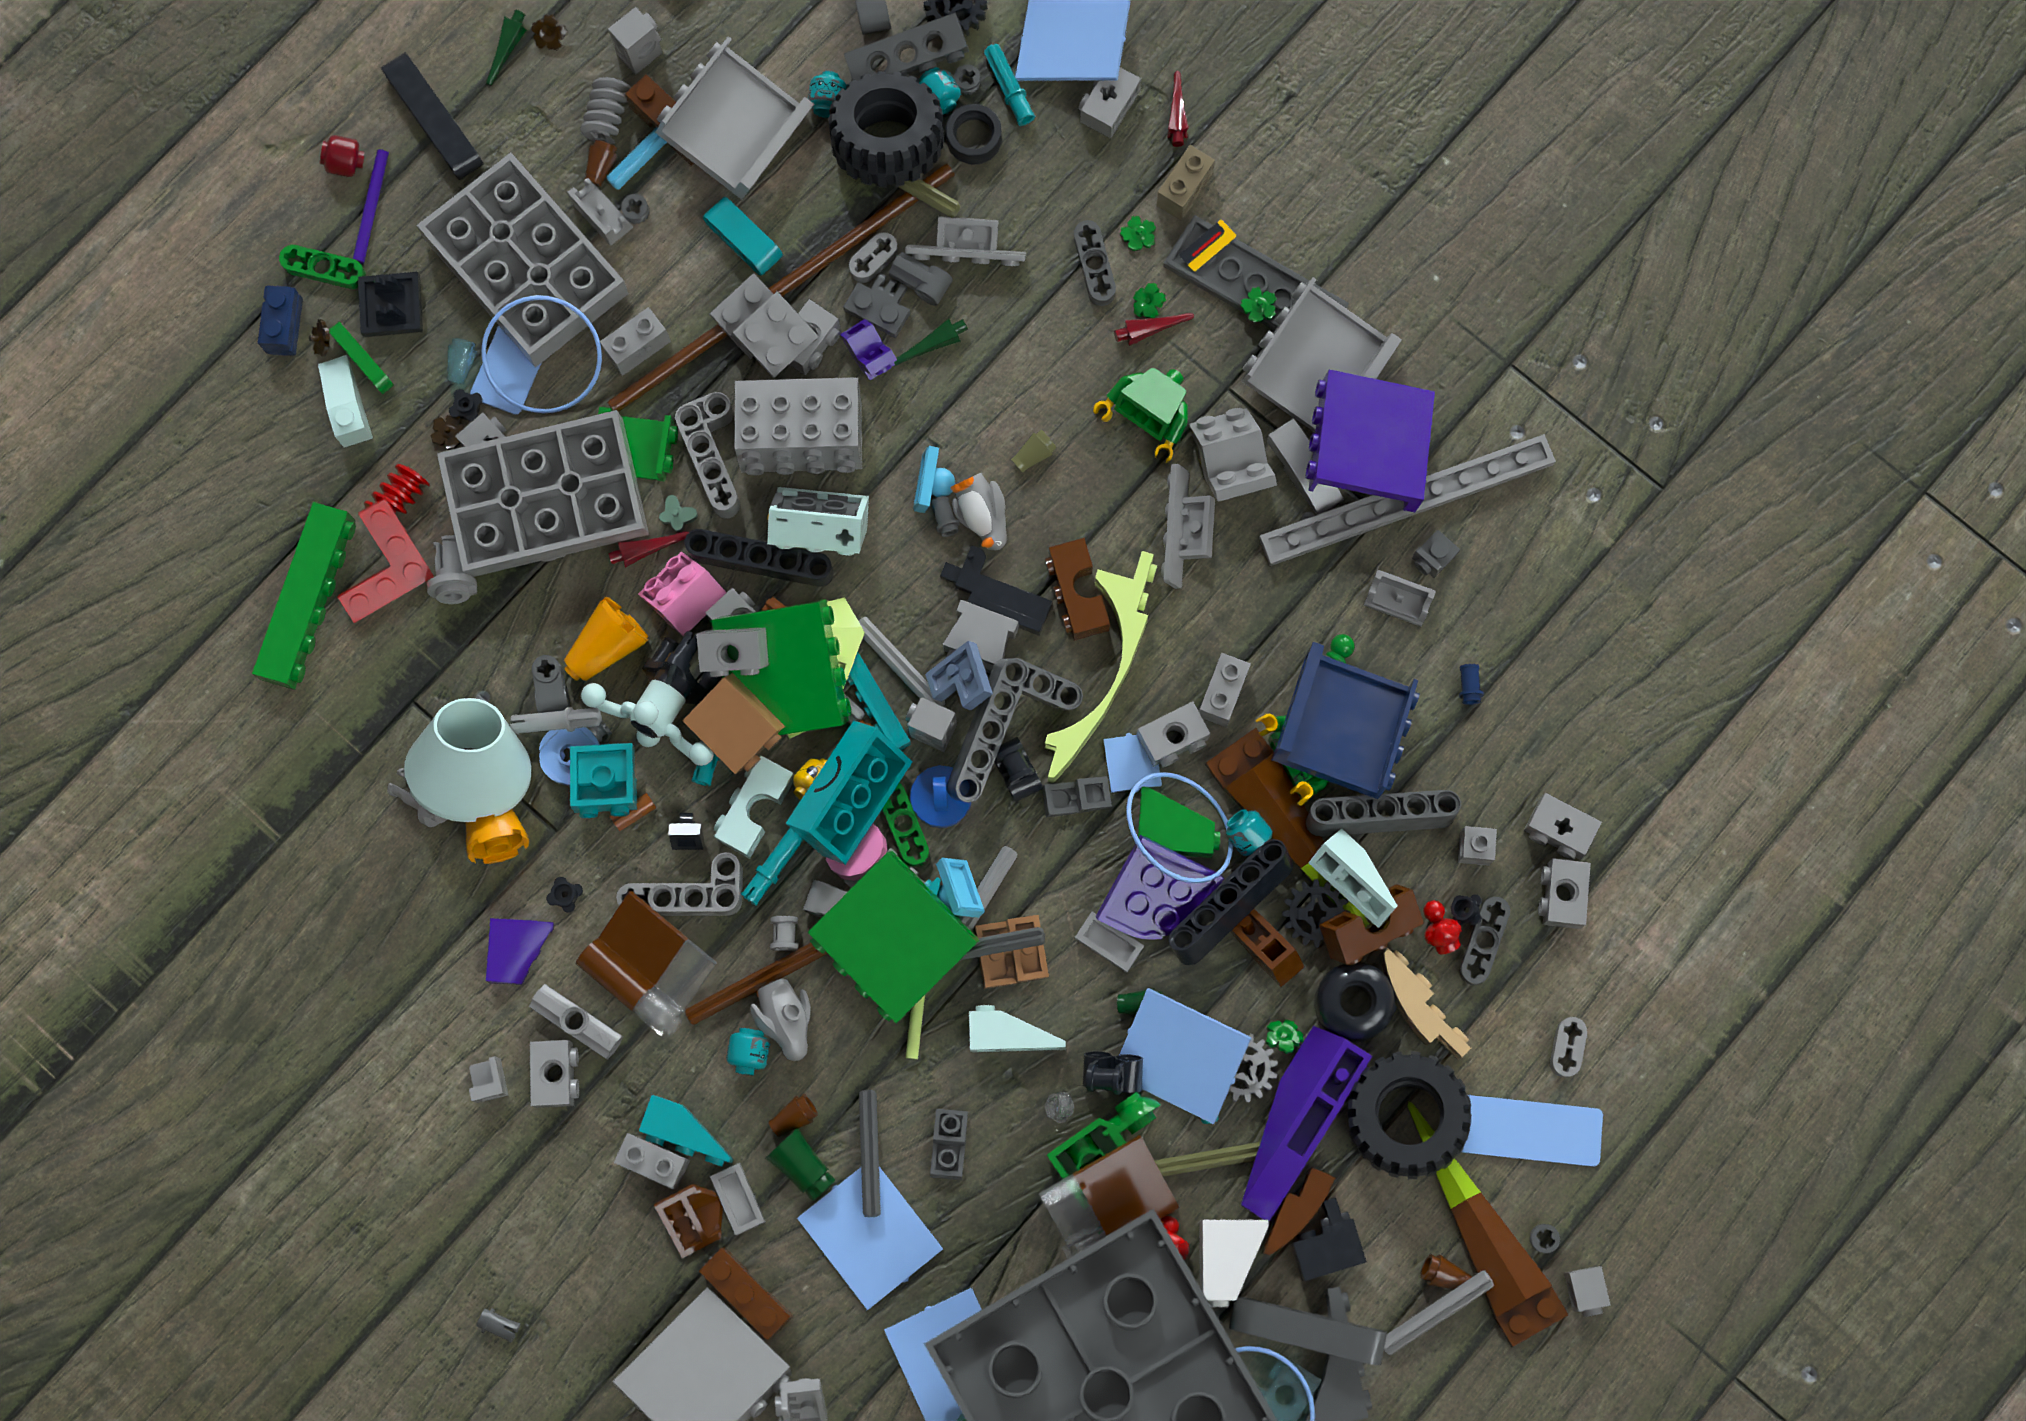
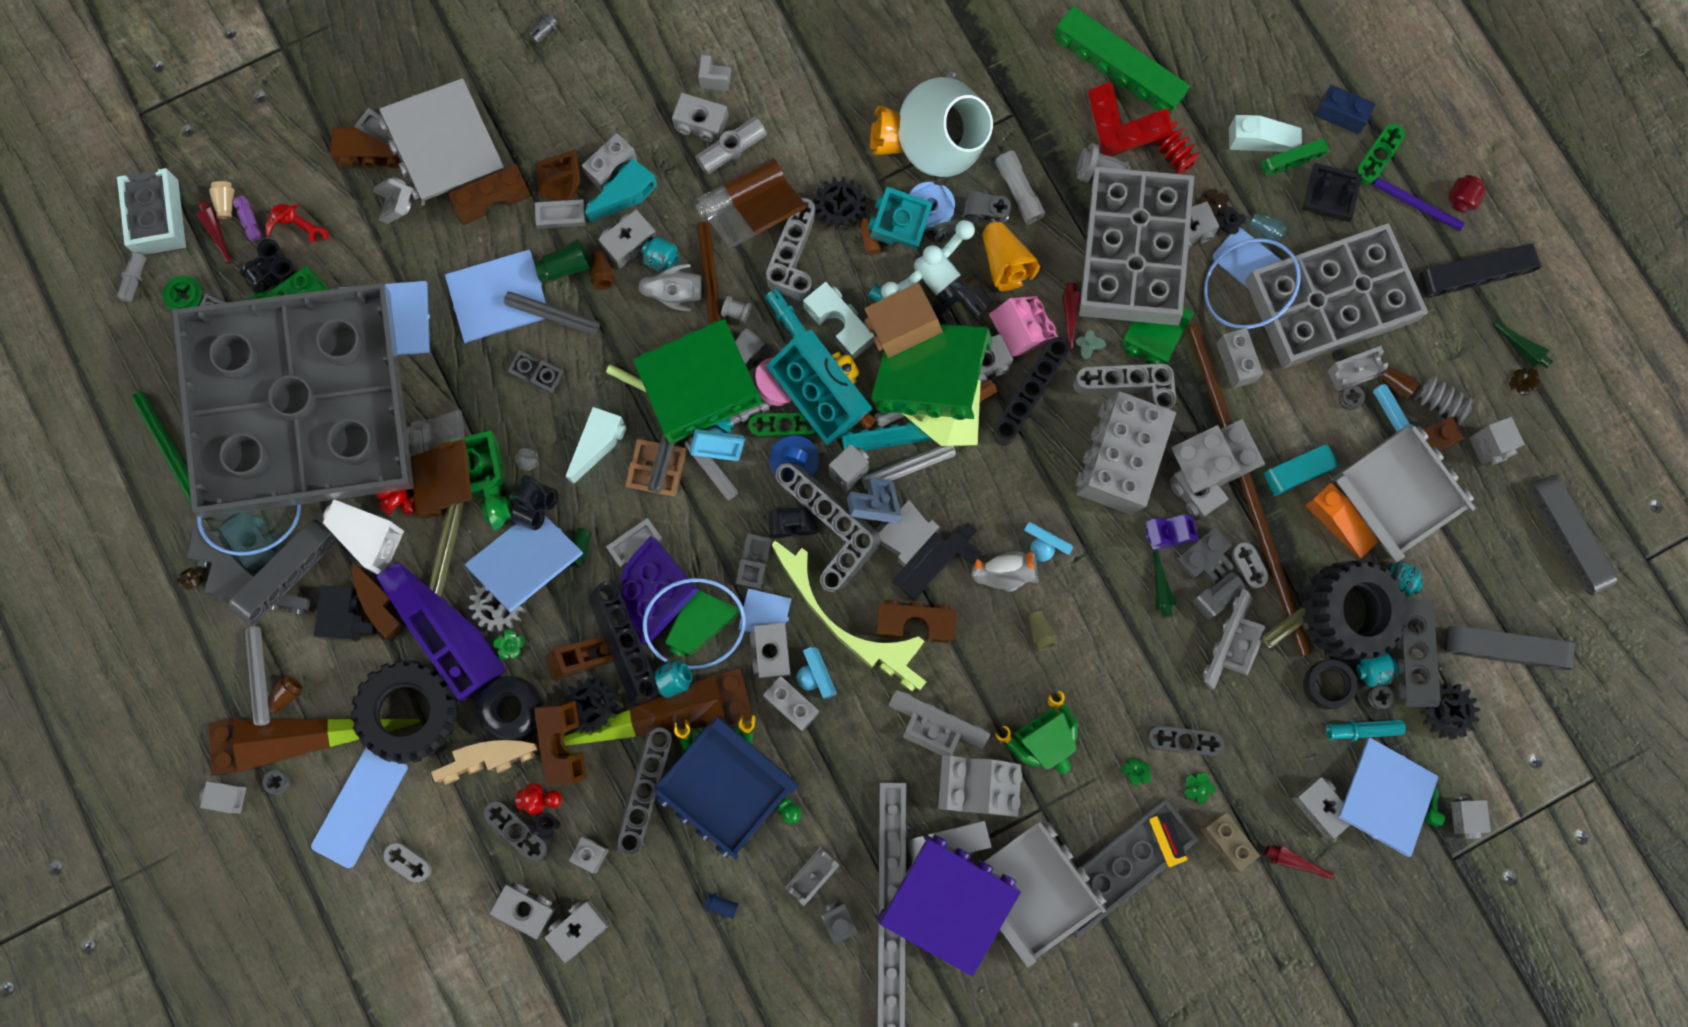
camera: 105 degrees right, 0 degrees up
dark brown plant [309,319,330,356] -> none
dark purple slope [486,918,554,985] -> none
light grey axle [510,707,602,734] -> none
black plate [546,877,583,913] -> none
black tile [669,813,704,850] -> none
light grey brick [696,628,769,677] -> none
light aqua piece [767,487,869,555] -> none
dark grey pin [930,496,960,537] -> none
dark red piece [1114,313,1194,346] -> none
green plant [1240,287,1277,323] -> none
light aqua slope [1308,829,1397,928] -> none
none -> light grey brick [598,209,657,269]
none -> medium azure tile [796,647,837,698]
none -> black gear [814,176,866,230]
none -> light grey axle [995,151,1045,225]
none -> orange slope [1305,483,1378,560]

